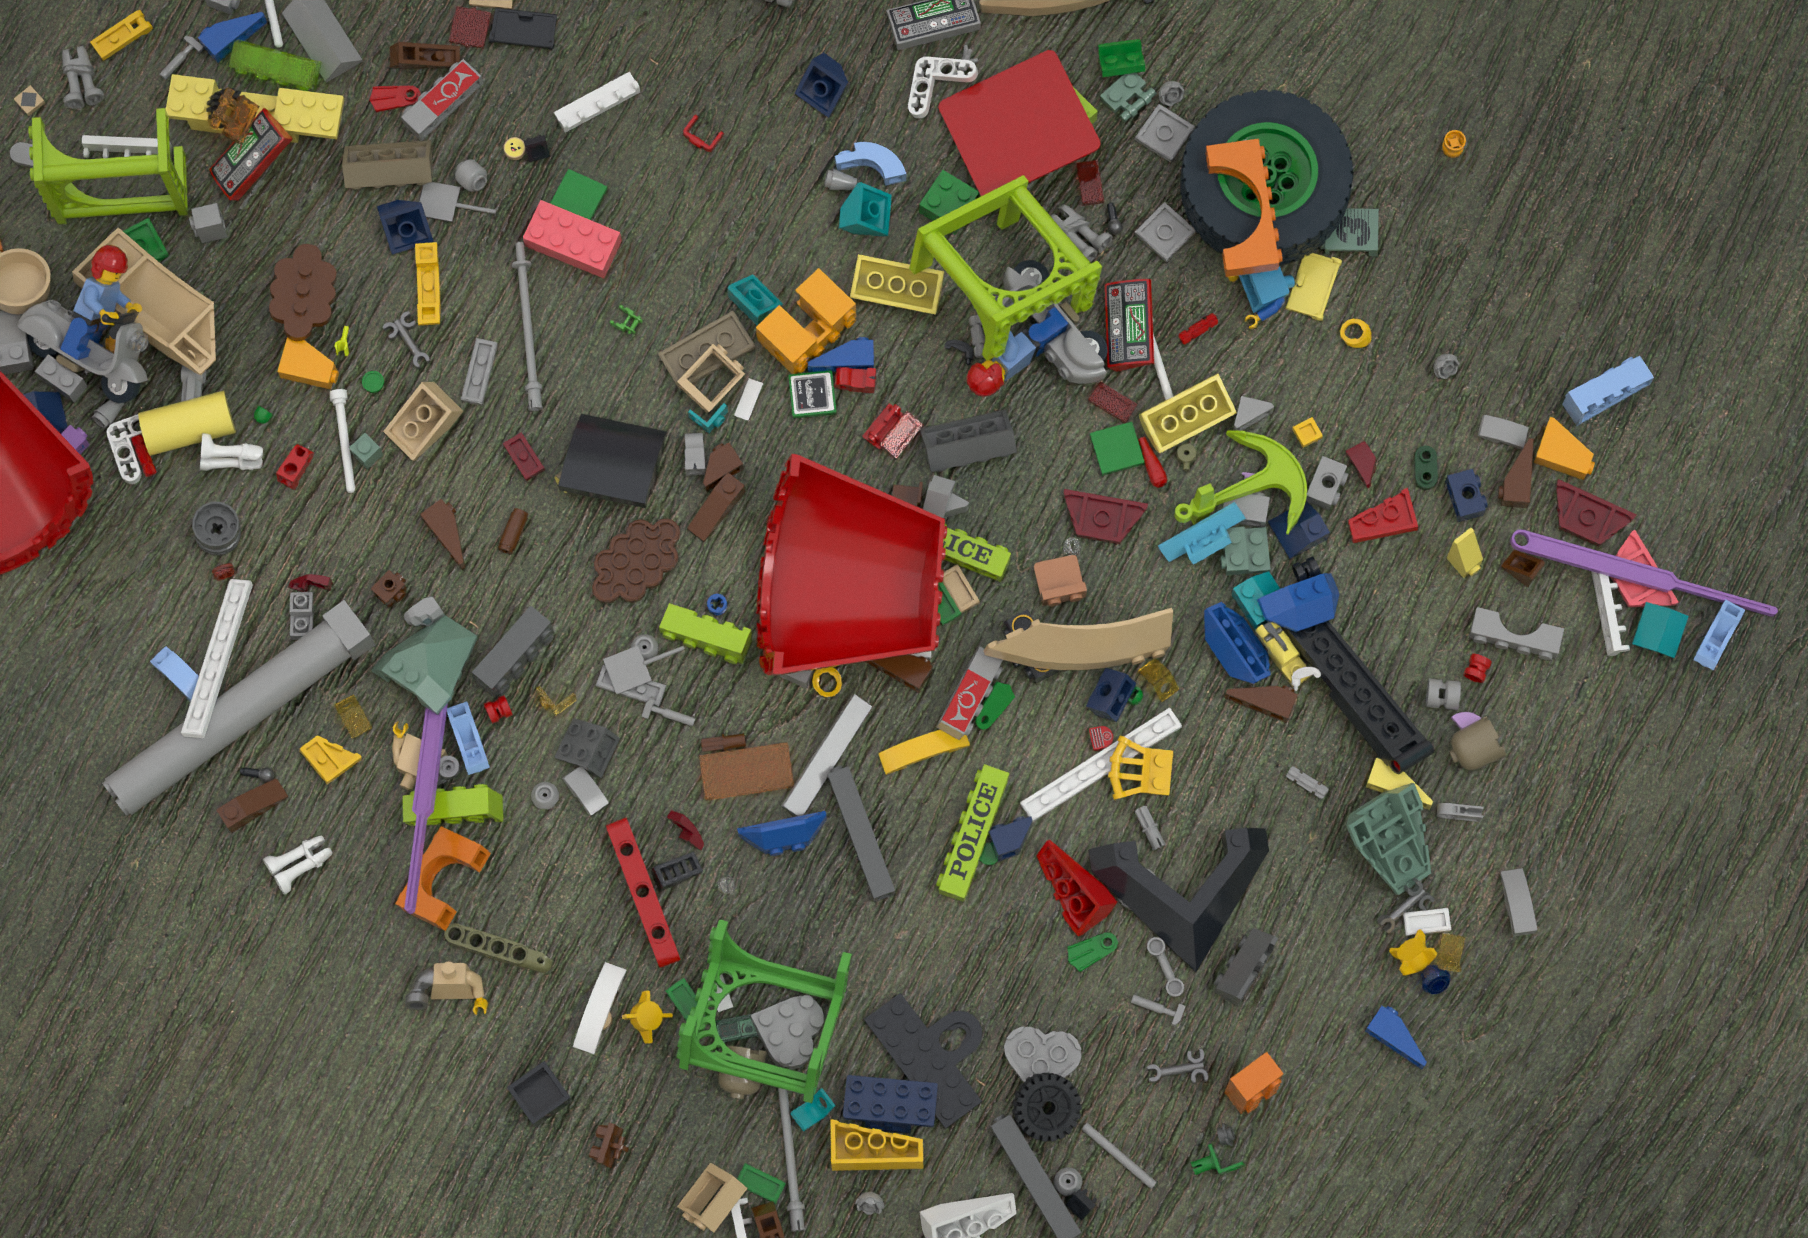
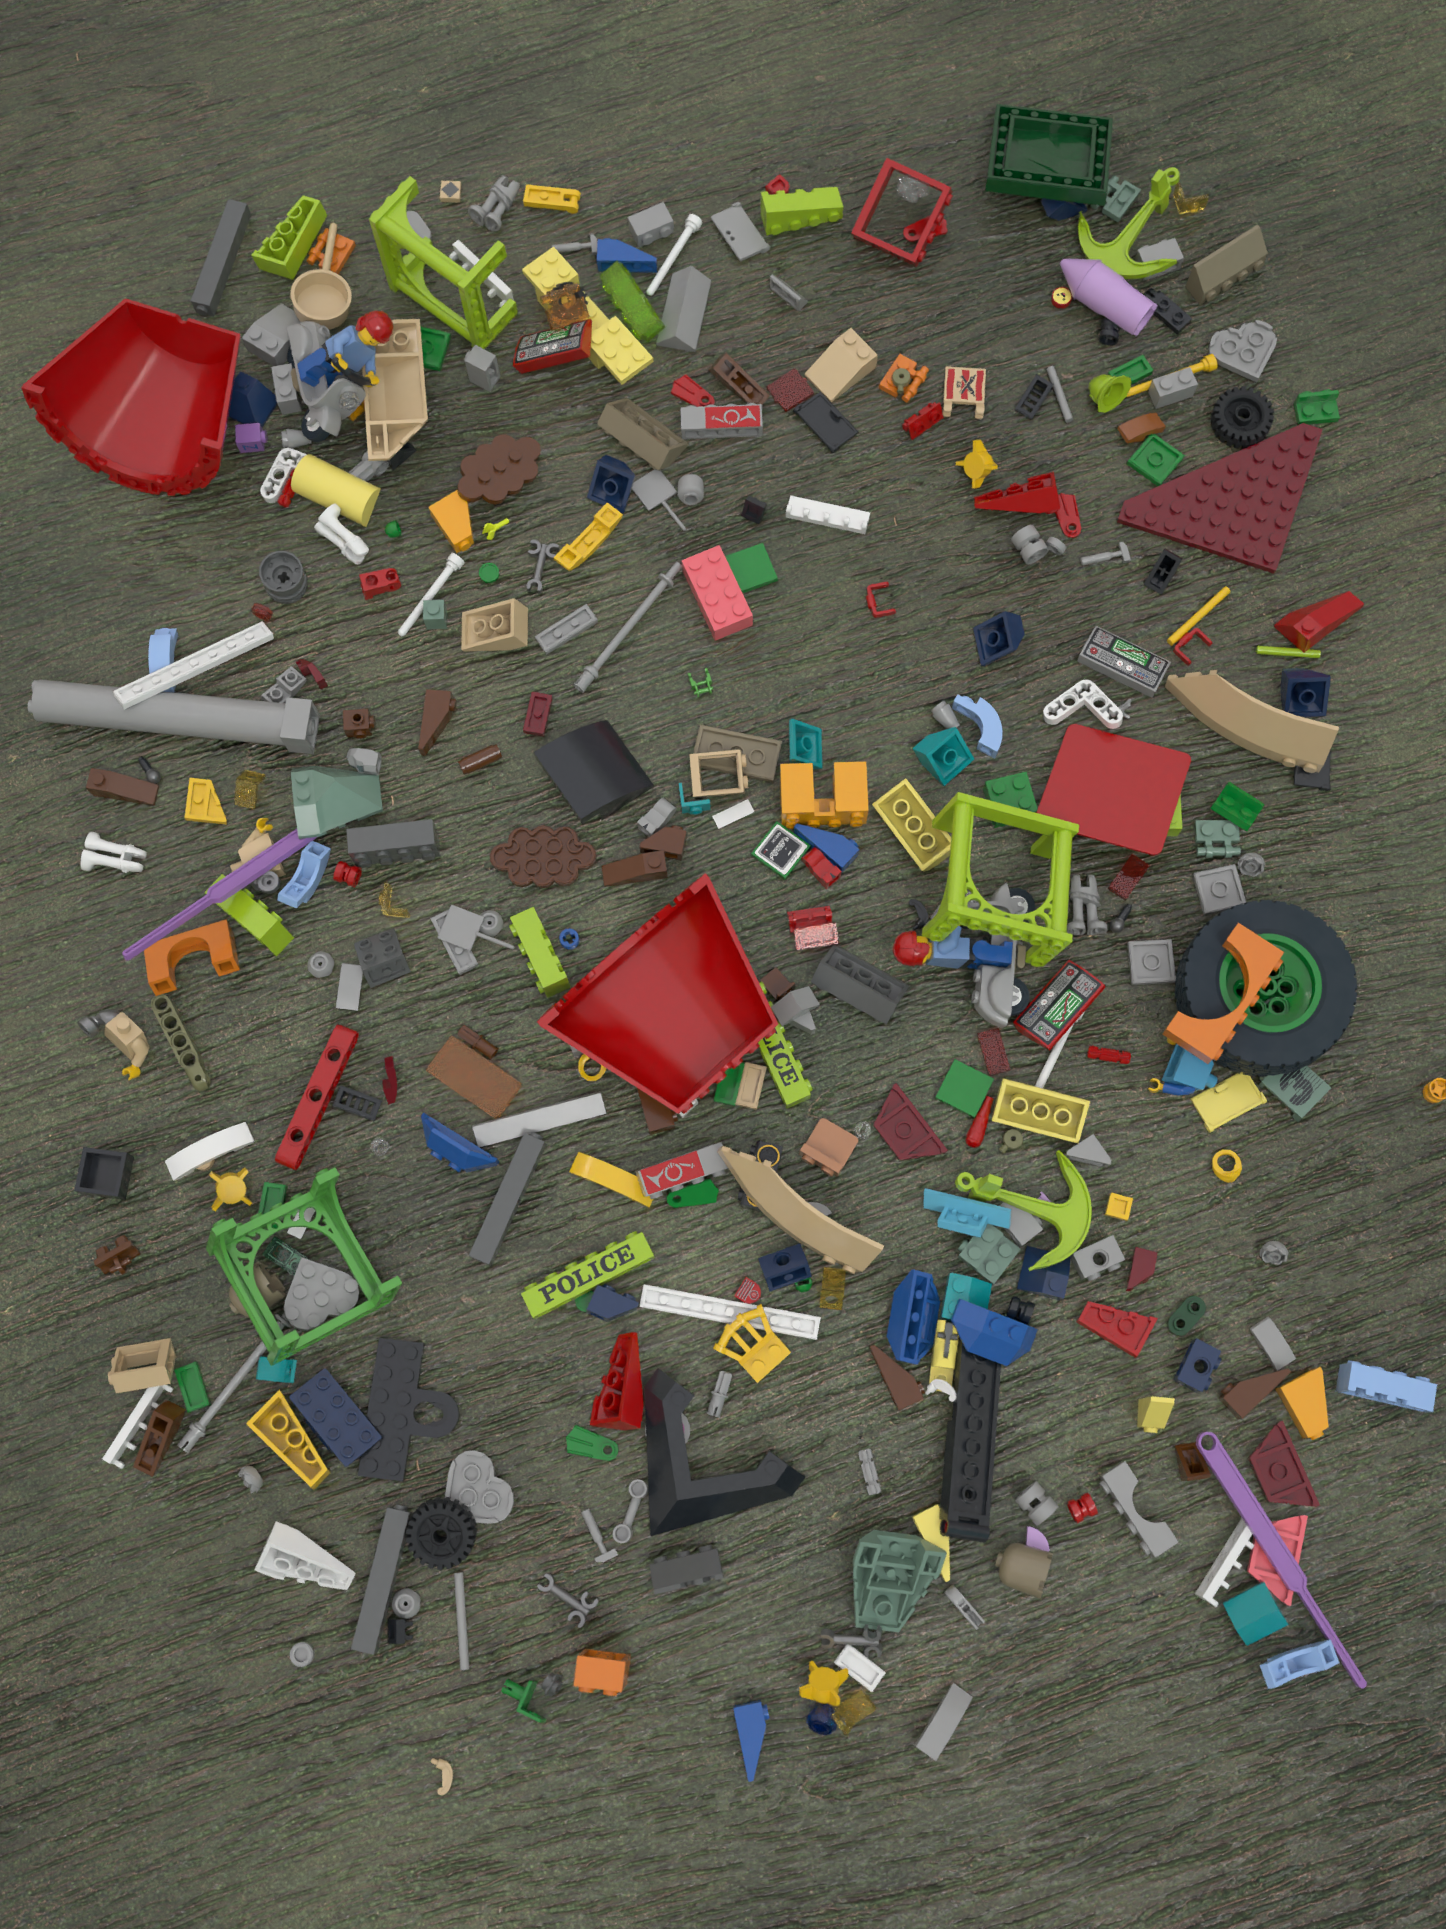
camera: 45 degrees right, 0 degrees up
light yellow tile [504,137,526,160] -> none
light grey piece [641,696,695,727] -> none

